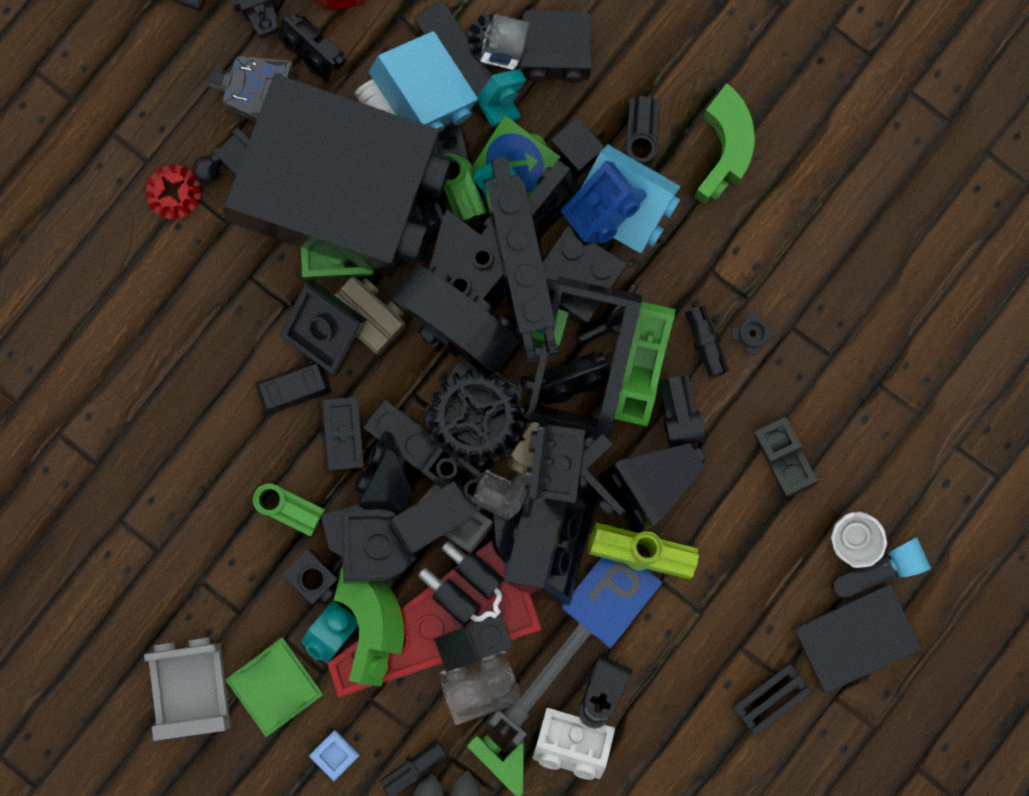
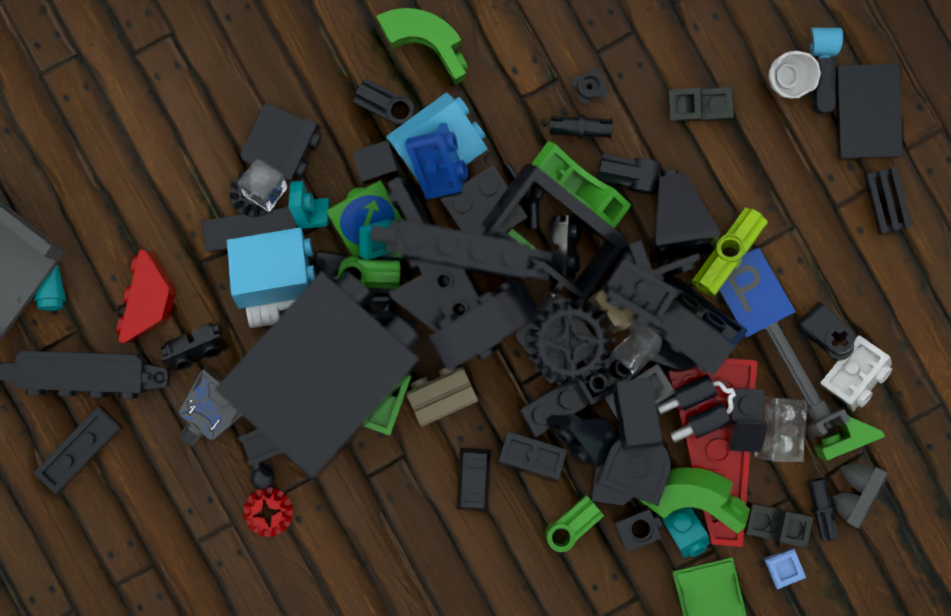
camera: 70 degrees left, 5 degrees up
black tile [280,279,367,376] -> none
none -> pearl dark grey slope [744,502,814,547]

